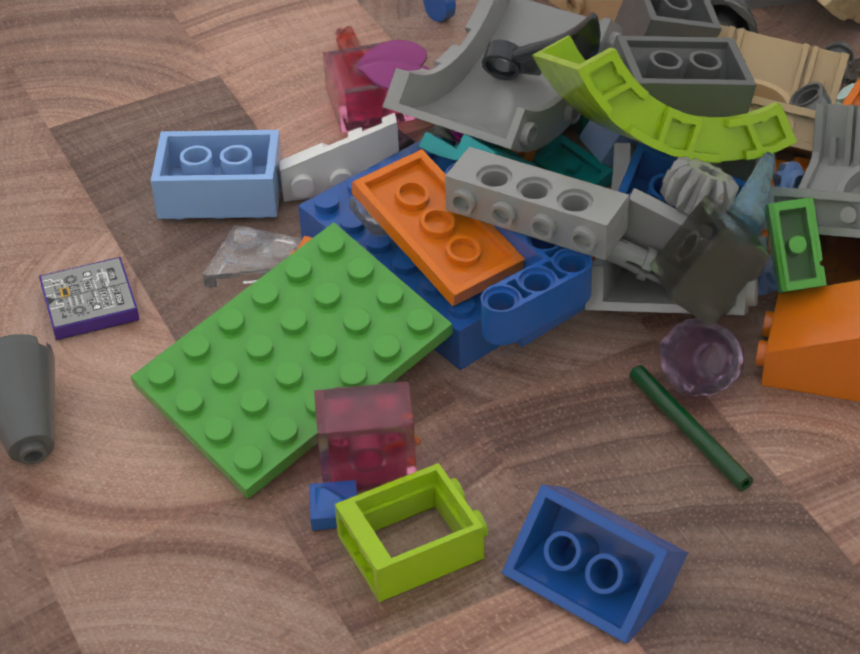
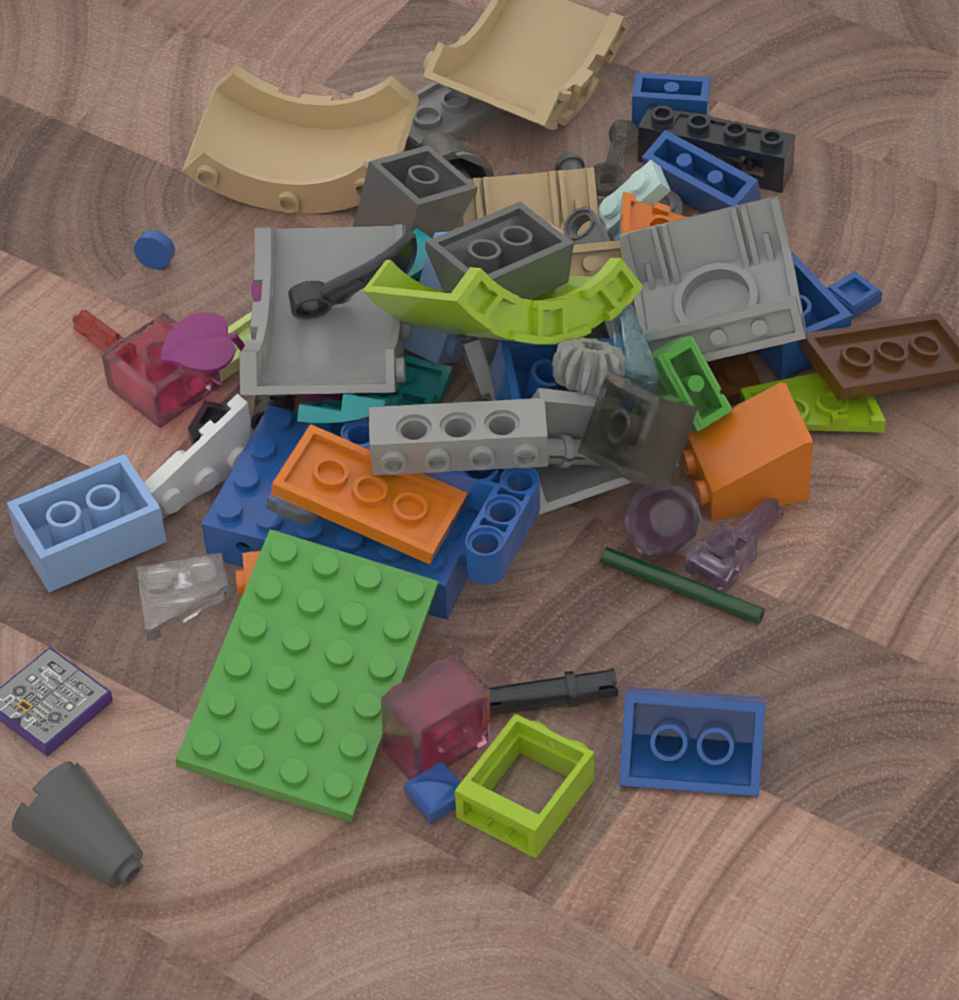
camera: 30 degrees left, 5 degrees up
none -> black pin [479,668,618,717]
none -> connector [684,498,784,592]

